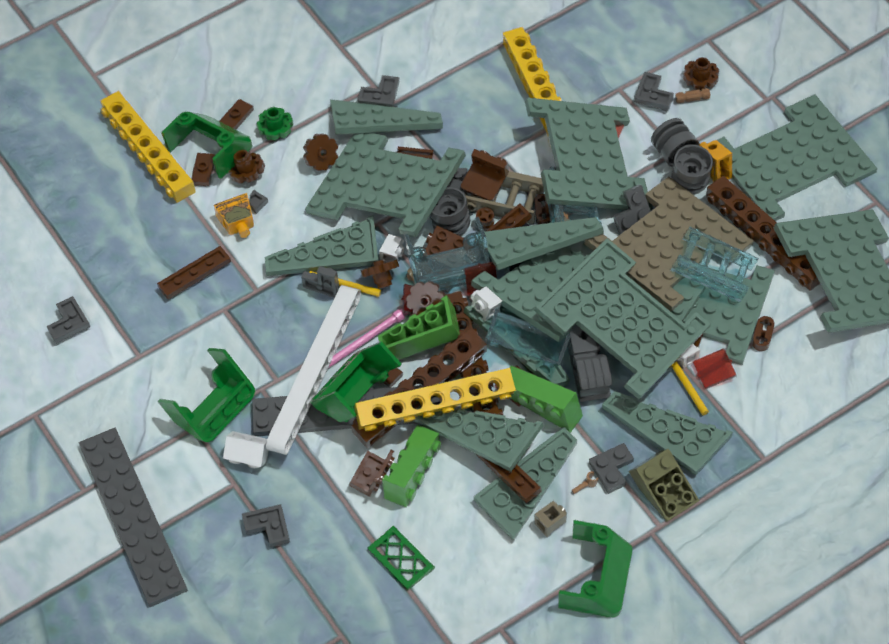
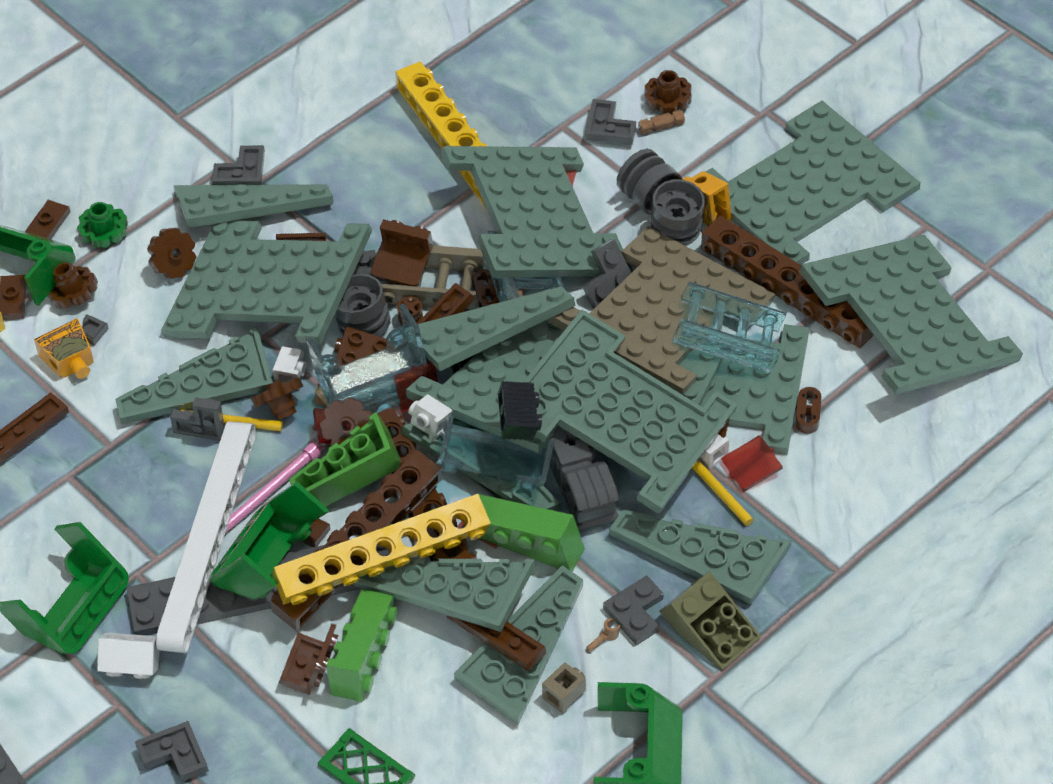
camera: 10 degrees left, 5 degrees down
none -> black brick [497,381,542,441]

